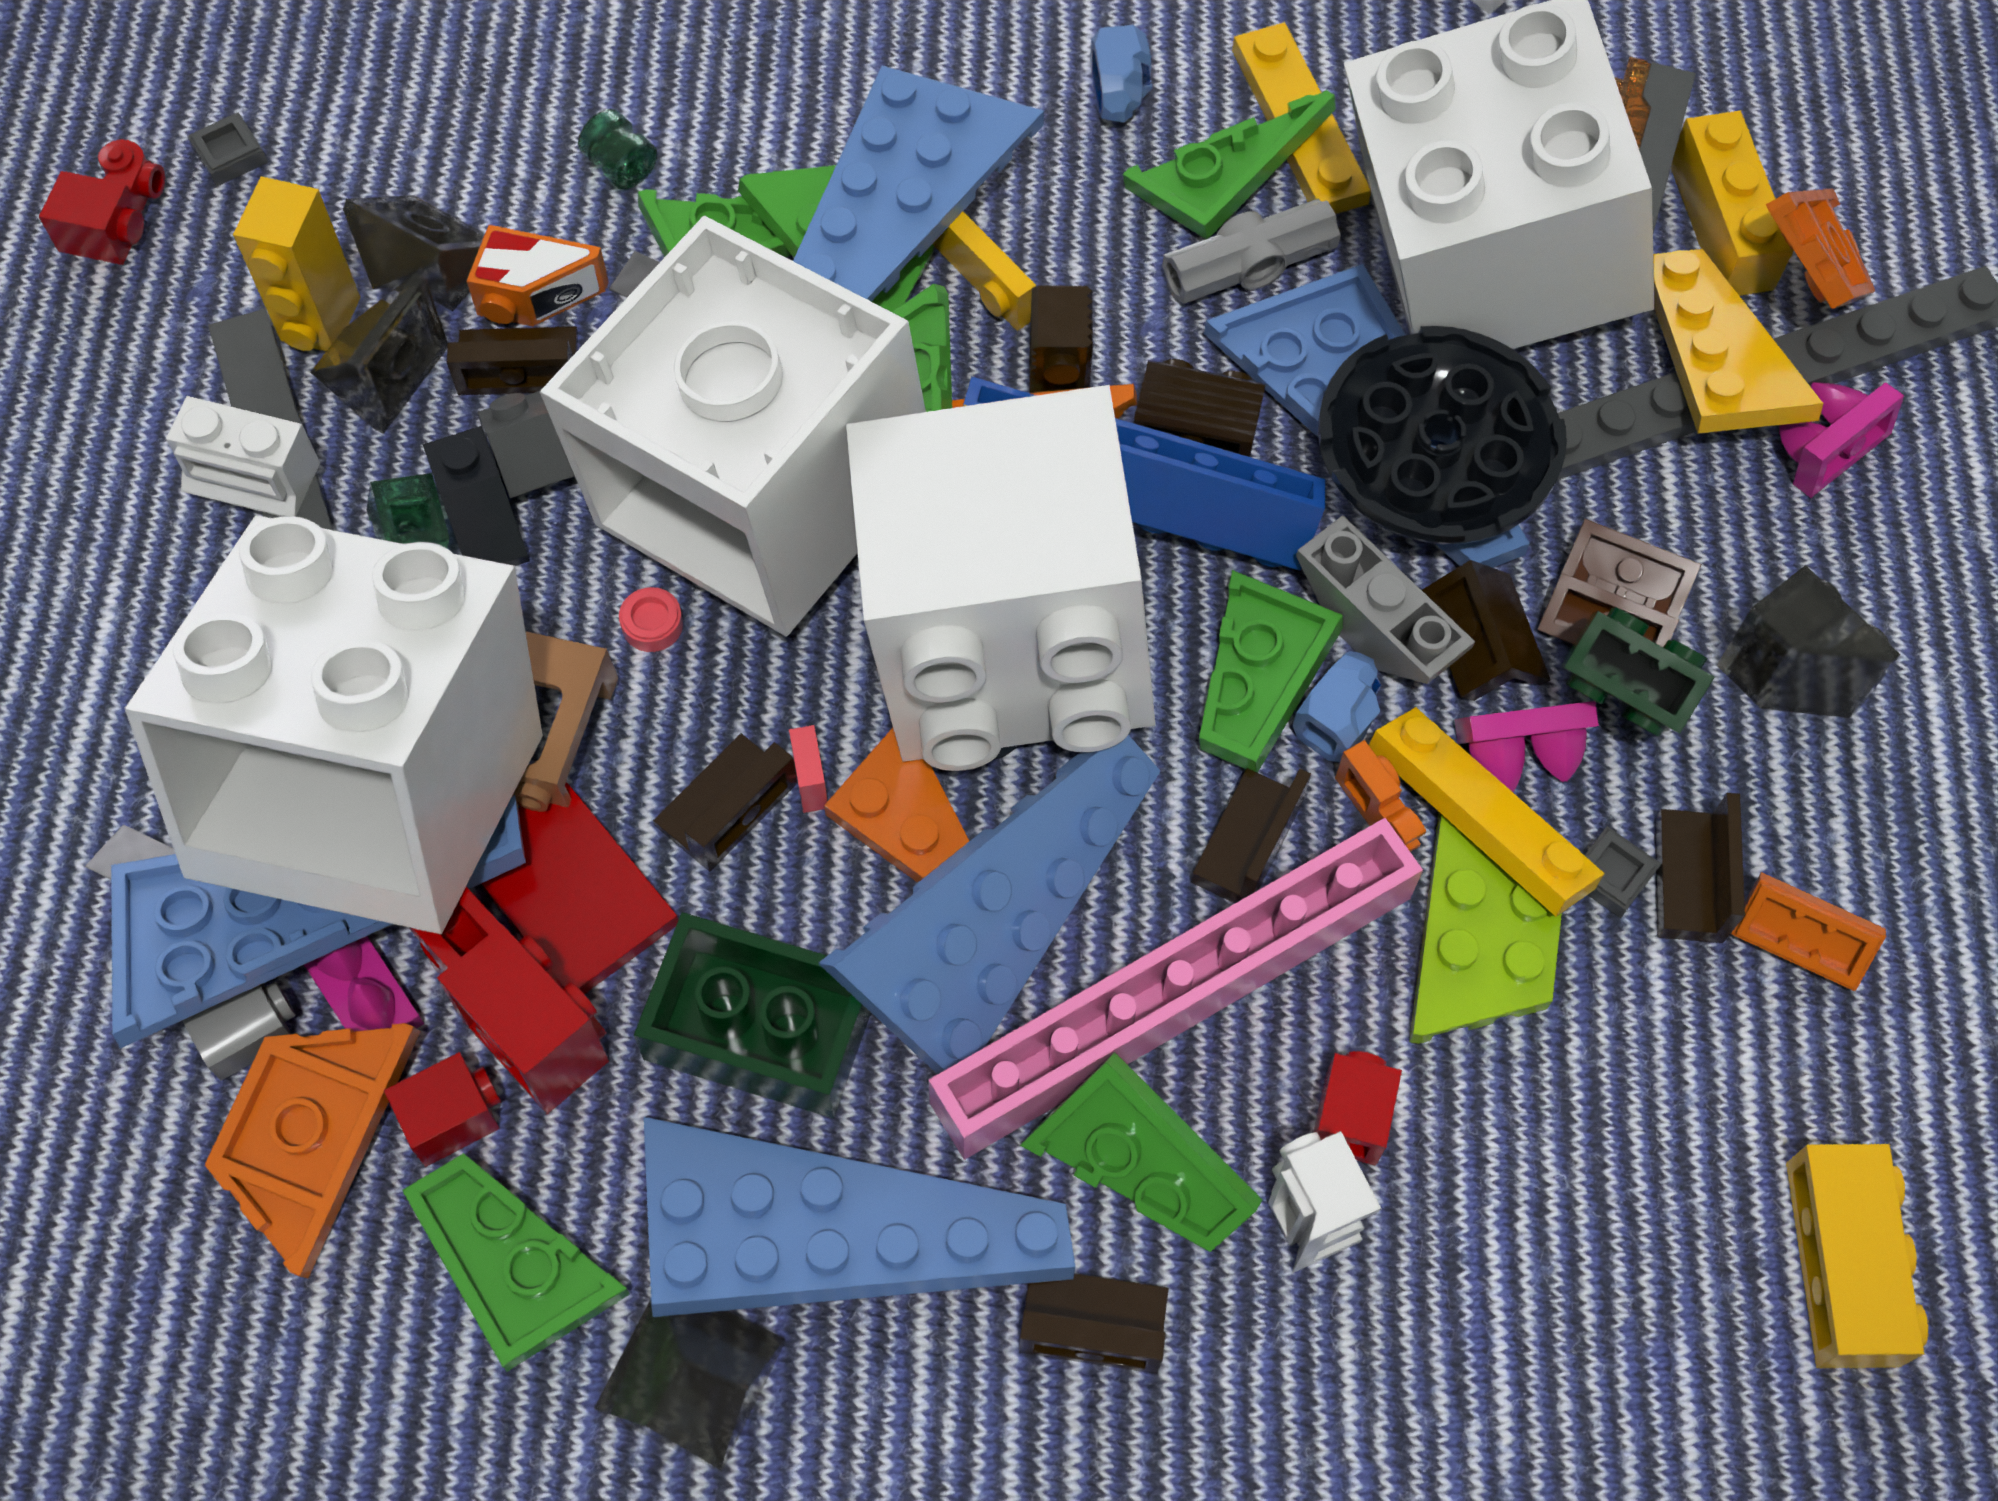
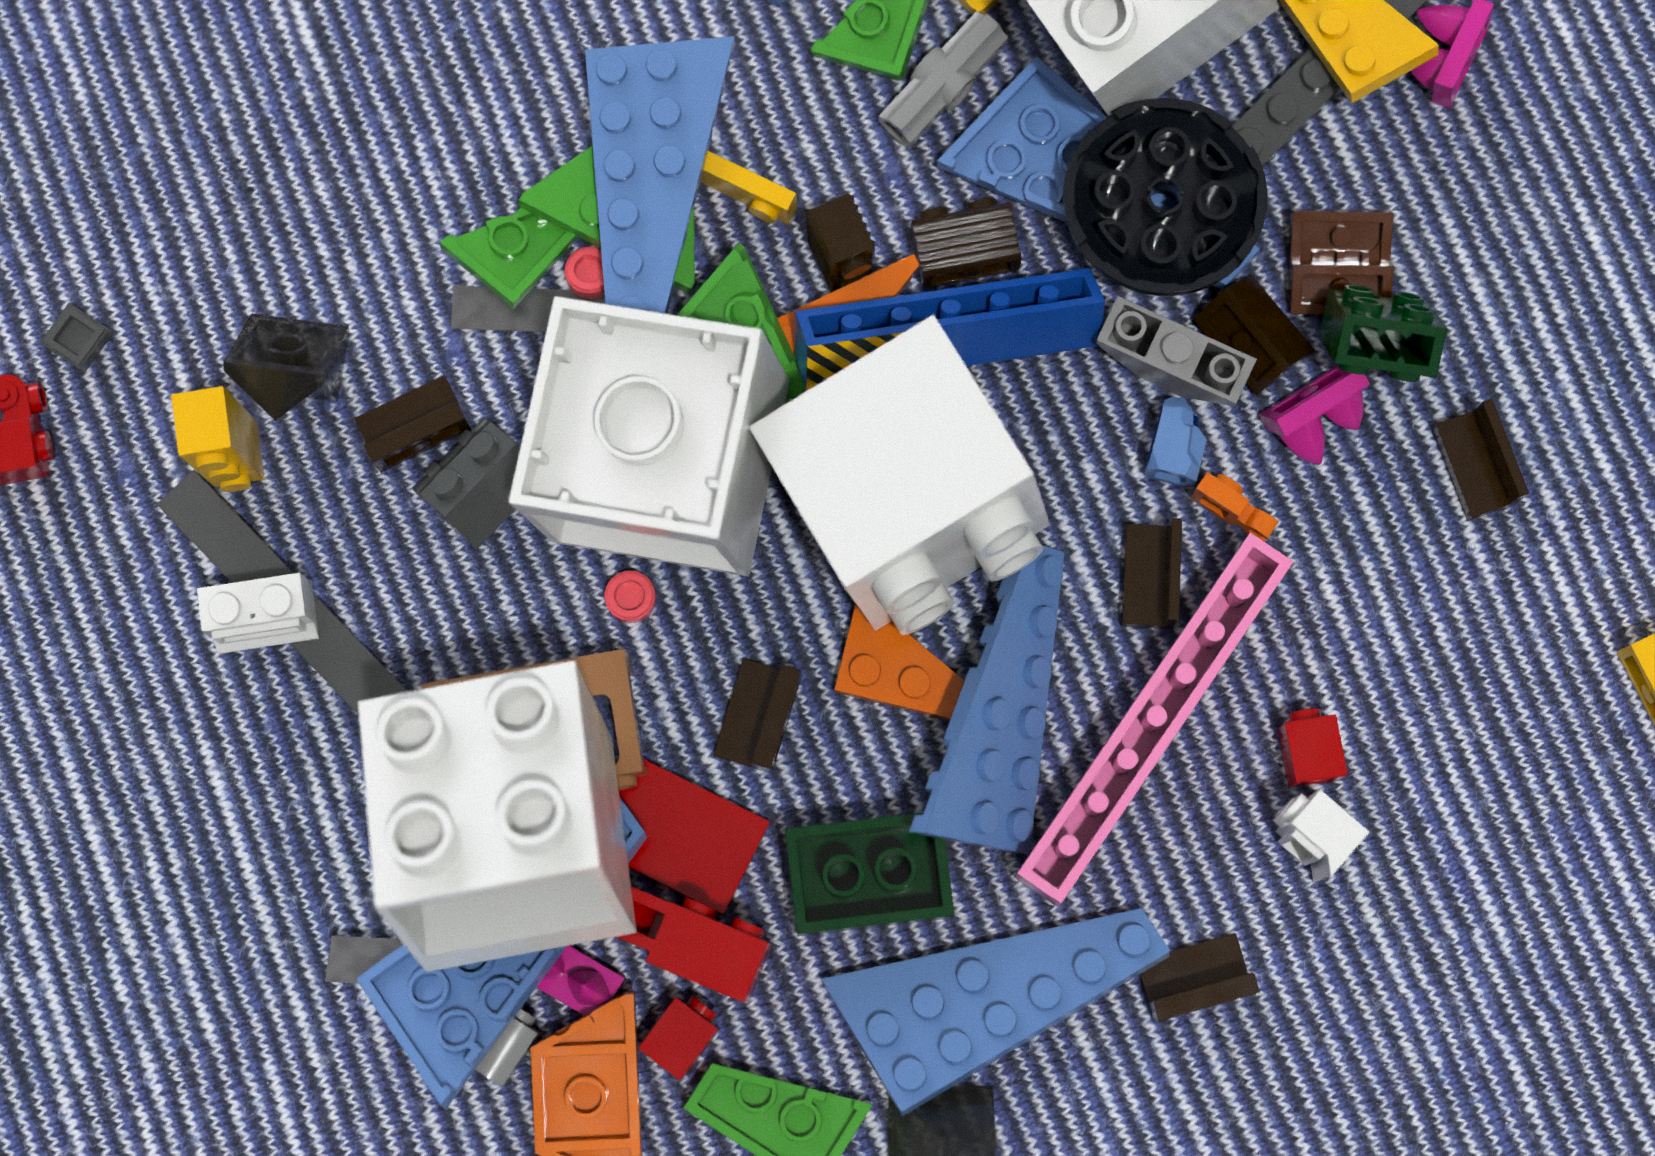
camera: 20 degrees left, 15 degrees up
clear smoke slope [310,273,448,434] -> none
clear green brick [366,473,450,548] -> none
black slope [422,425,530,566] -> none
slope [467,225,609,327] -> none
clear green wheel [578,109,658,190] -> none
coral tile [789,725,827,813] -> none
bright green wing [1020,1052,1263,1252] -> none
bright green wing [1199,570,1343,773] -> none
yellow plate [1369,707,1605,917] -> none
lime wing [1409,812,1562,1044] -> none
dark grey tile [1585,826,1661,918] -> none
clear smoke slope [1717,565,1901,718] -> none
orange plate [1731,872,1886,991] -> none

